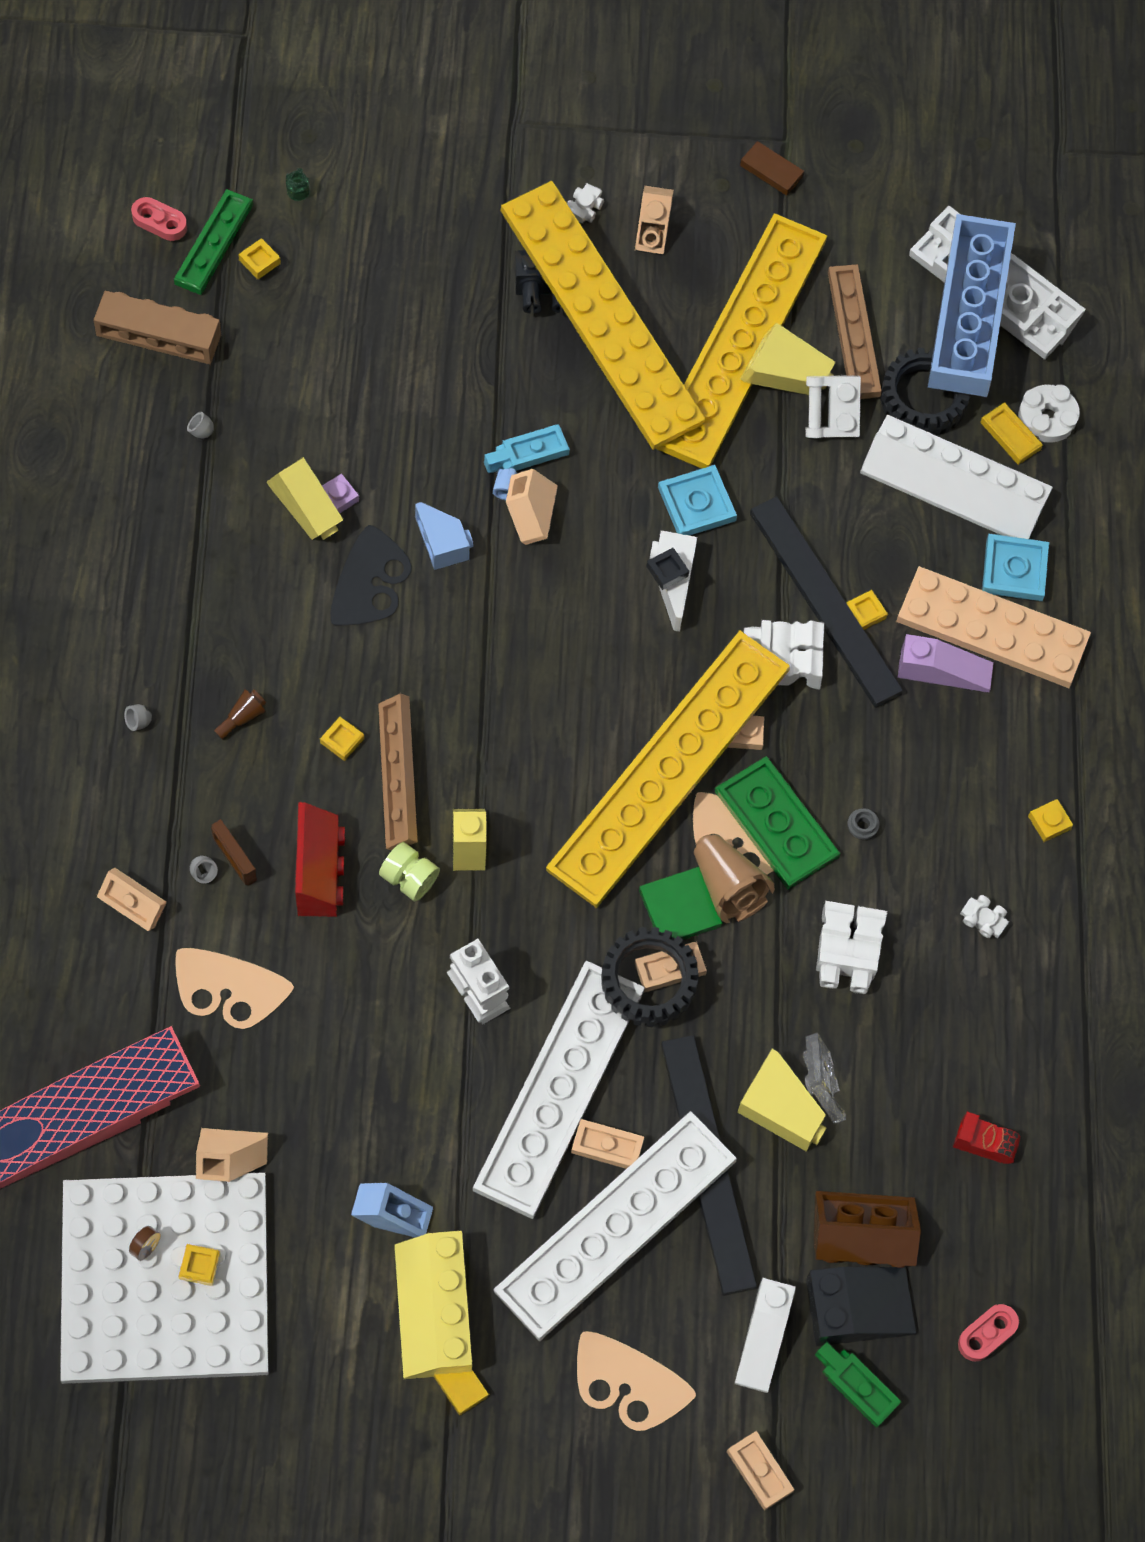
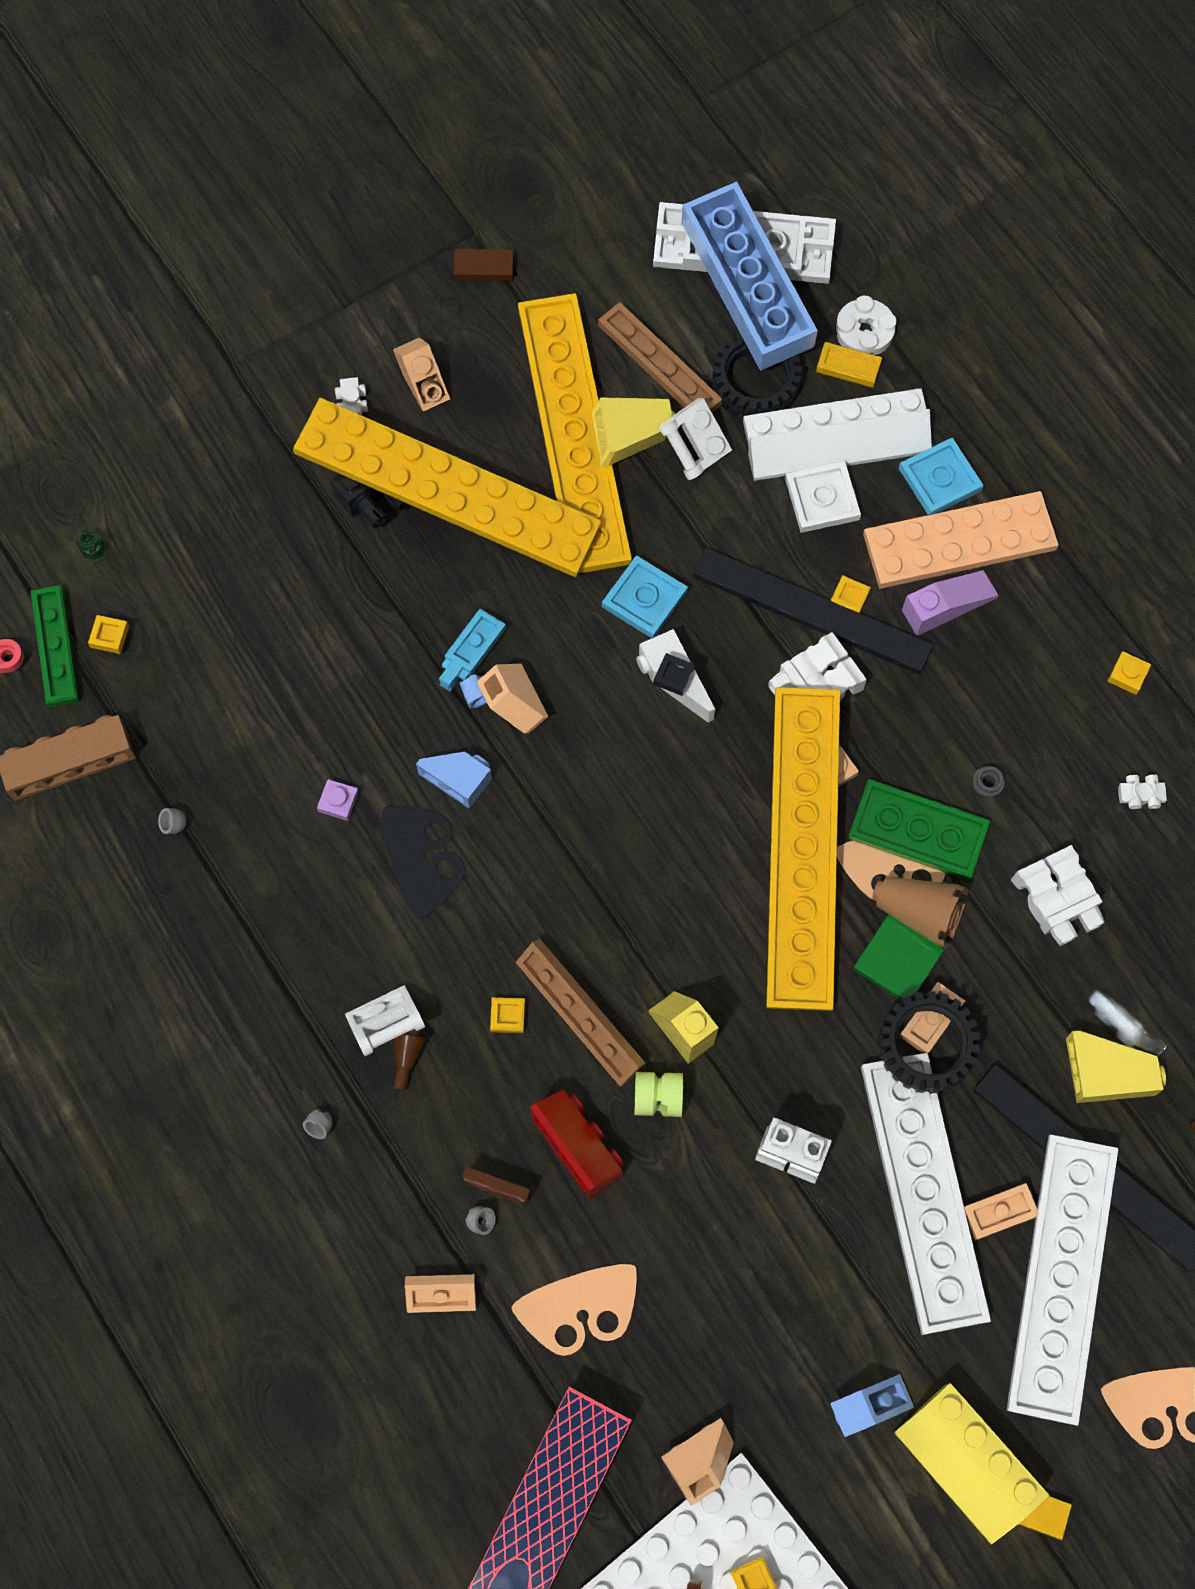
camera: 30 degrees left, 5 degrees up
light yellow slope [267,457,343,540] -> none
none -> white plate [345,985,425,1056]
none -> white plate [785,461,861,533]

